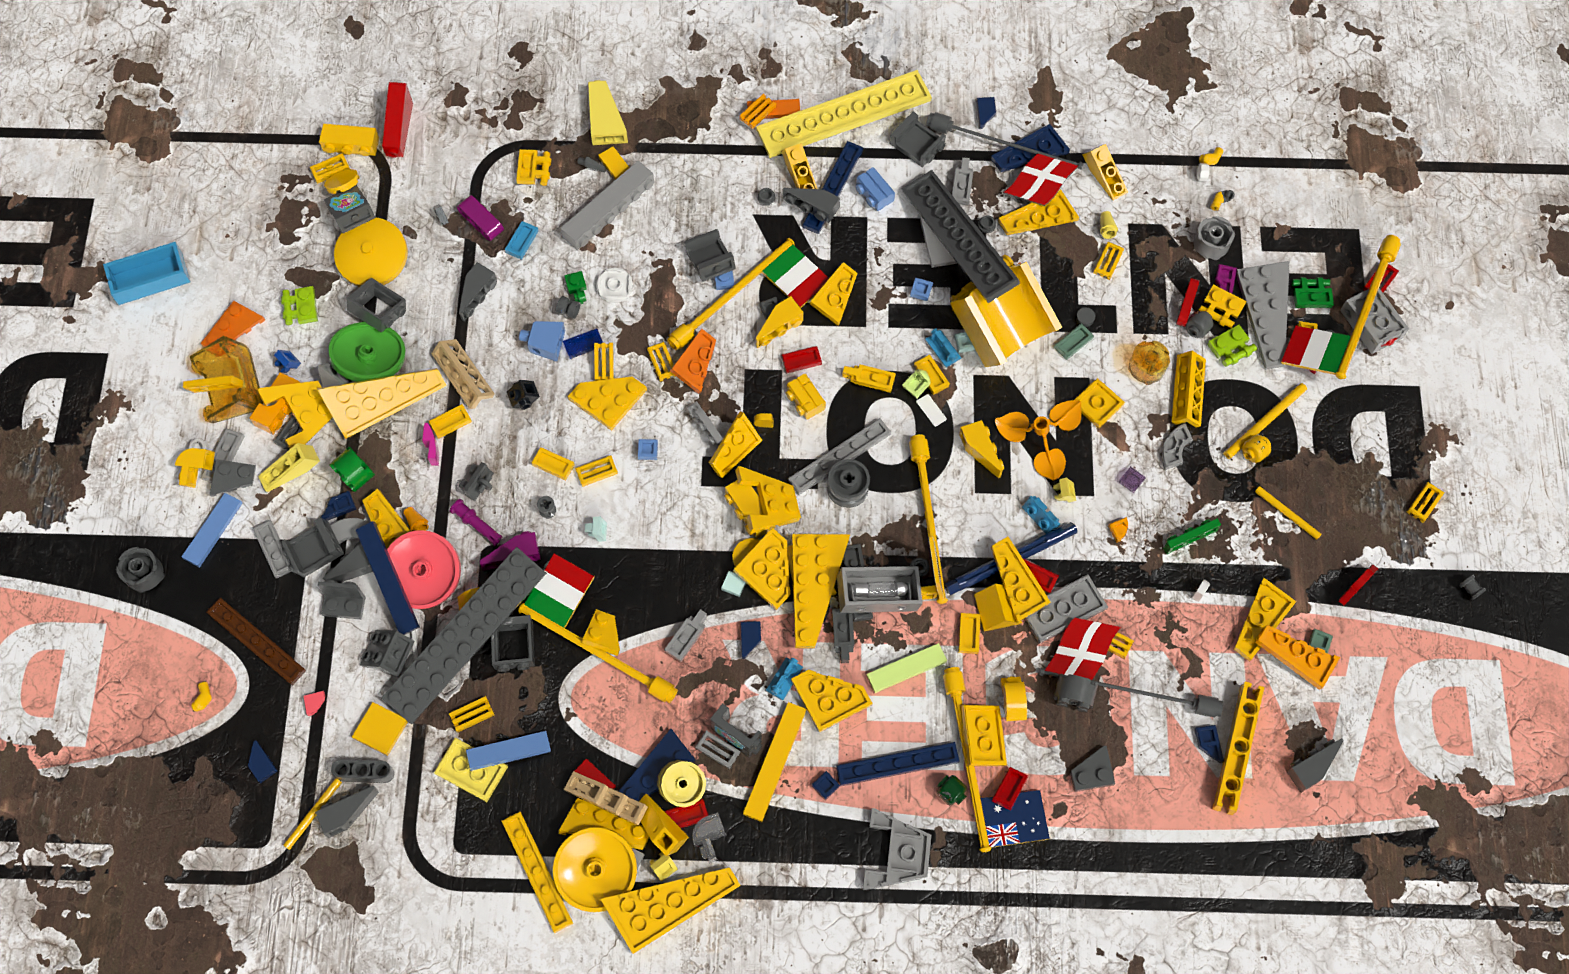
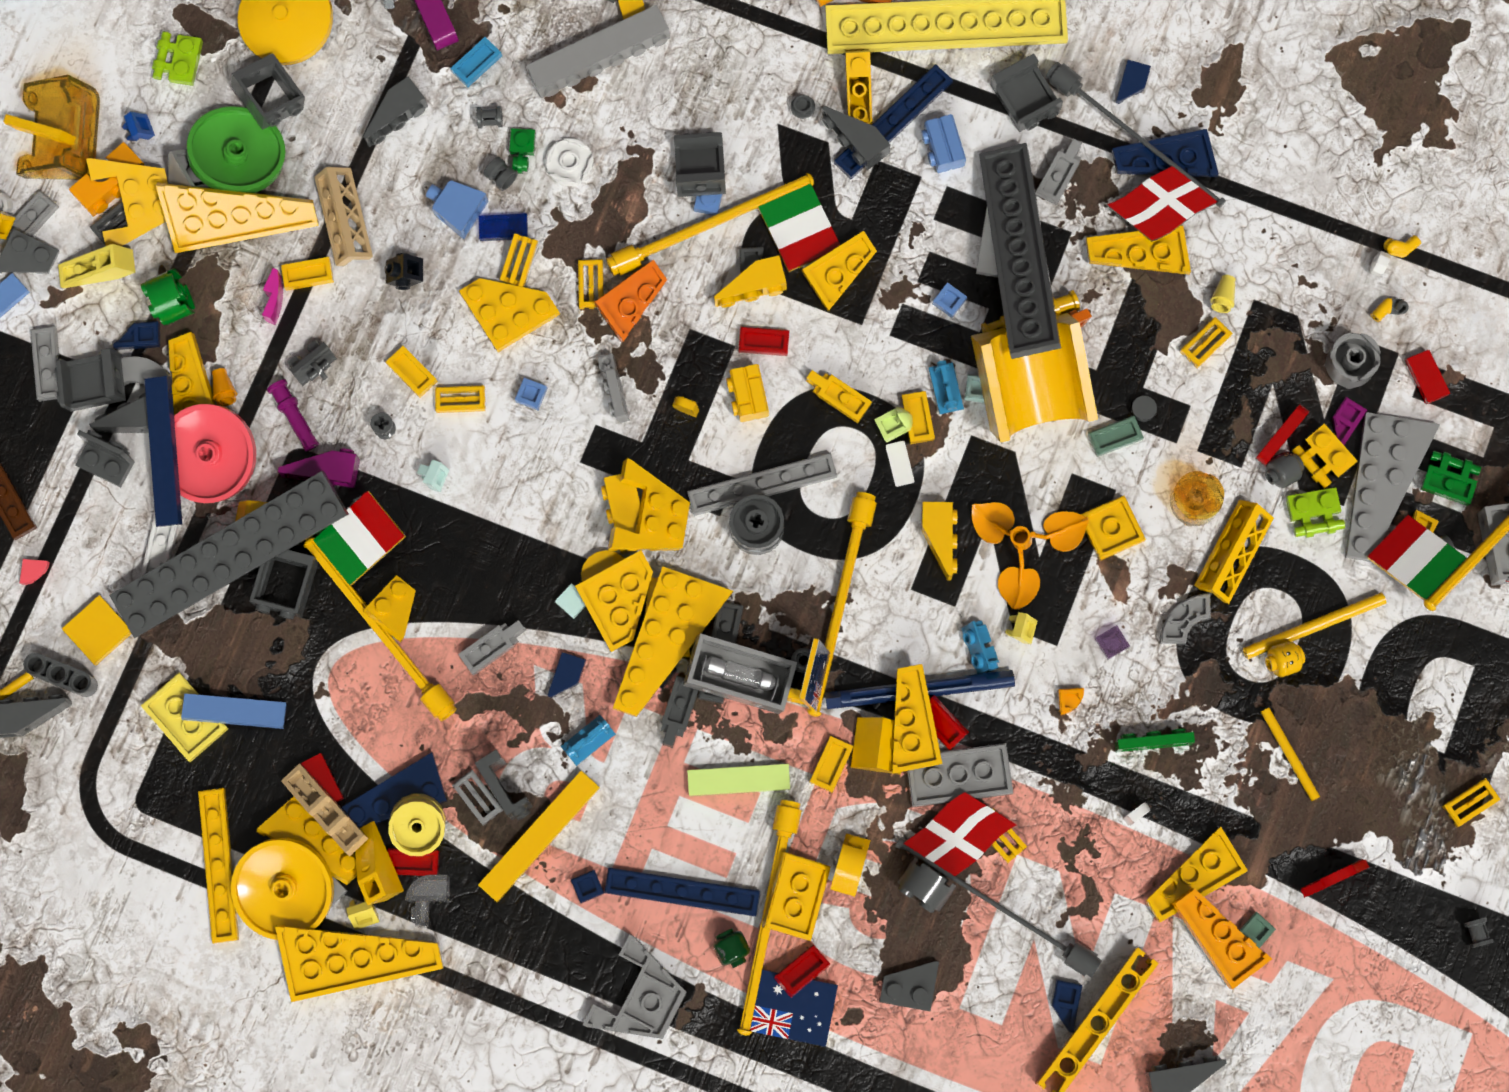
camera: 25 degrees right, 10 degrees up
orange wing [201,301,265,355] -> none
dark grey bracket [360,630,415,677] -> none
yellow tile [449,696,494,732] -> none
yellow wing [709,411,762,478] -> none
yellow plate [791,670,873,733] -> none
dark grey plate [978,215,996,233] -> none
yellow slope [1082,144,1128,200] -> none
none -> dark grey bush [476,106,503,129]
none -> red tile [1405,350,1450,405]

